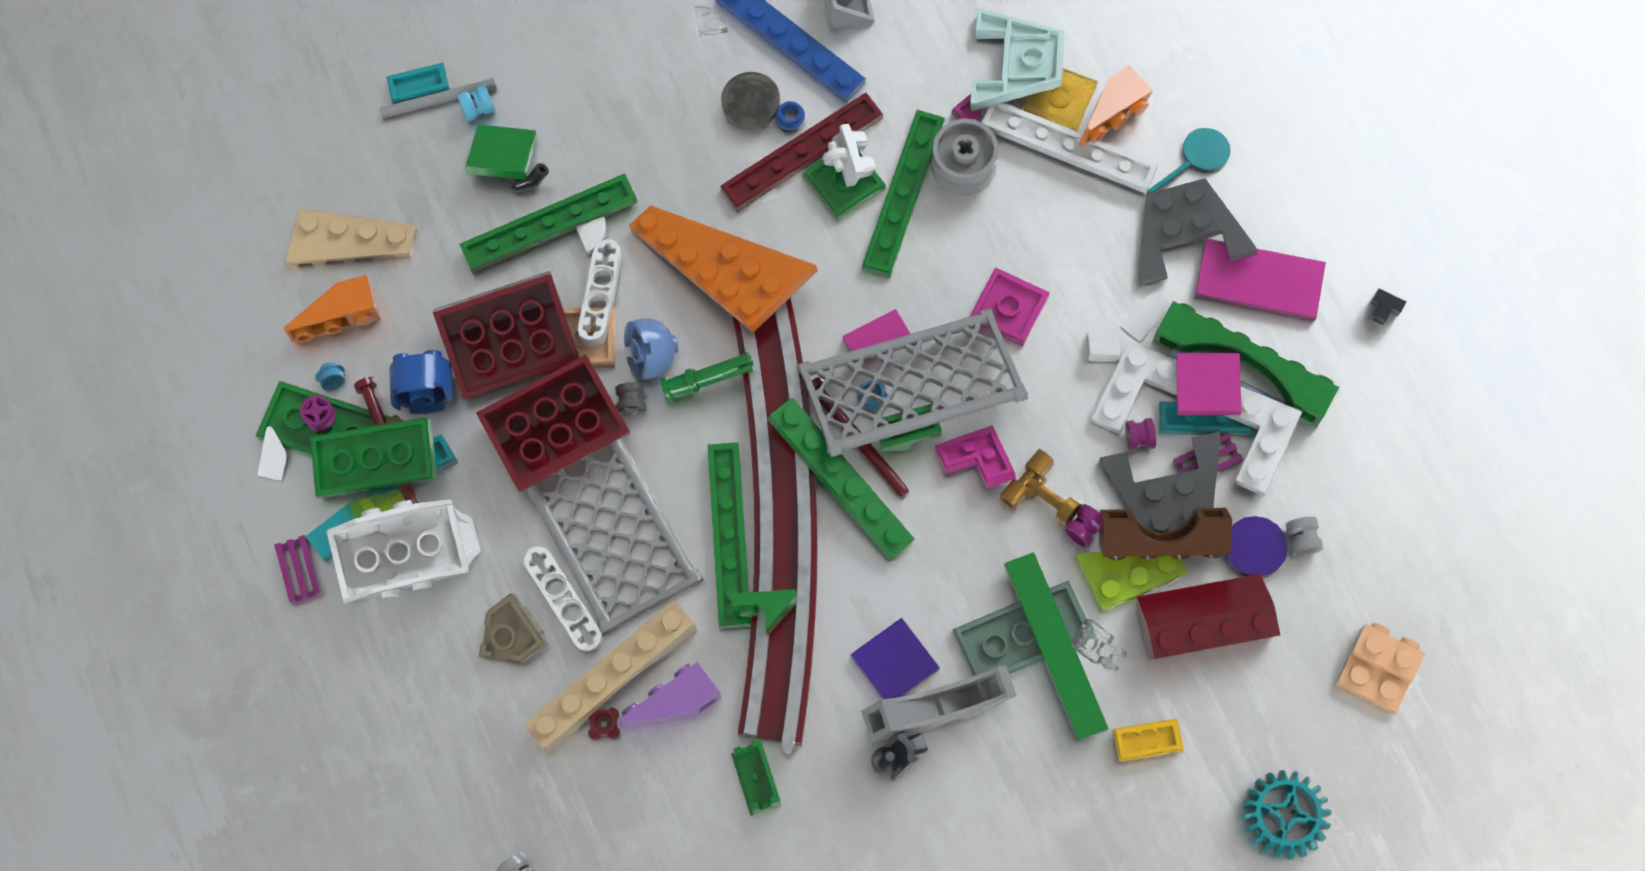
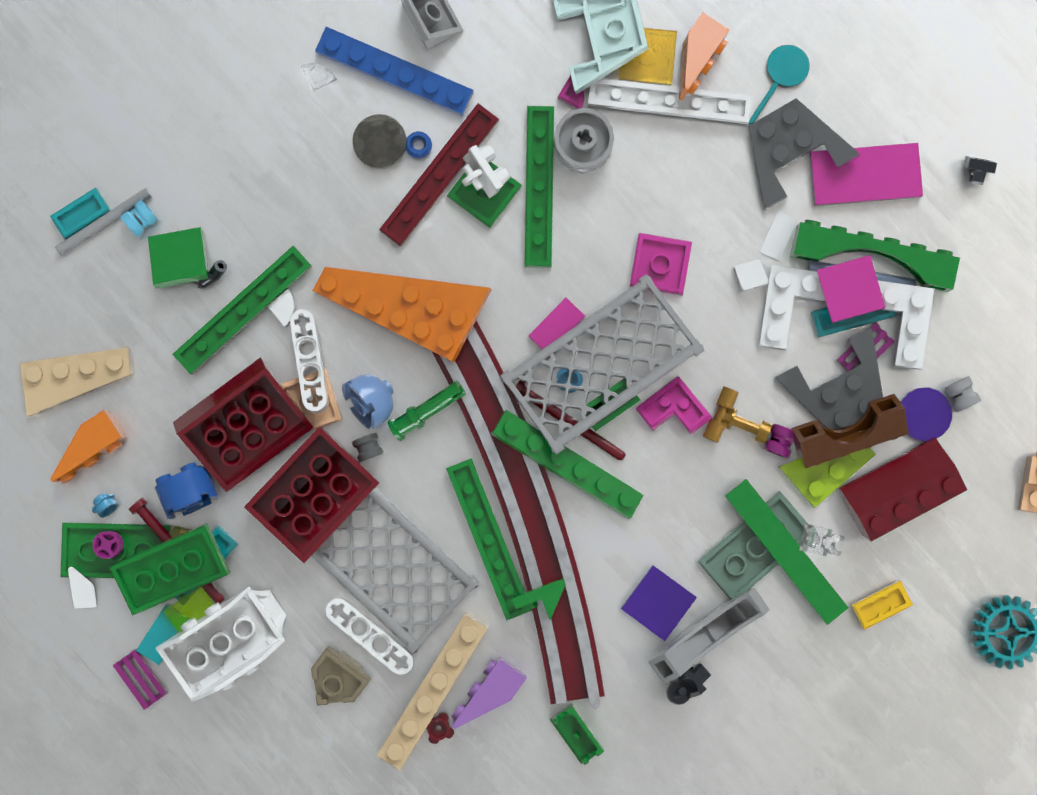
camera: 20 degrees left, 15 degrees up
magenta wheel [1125,418,1156,451] -> none

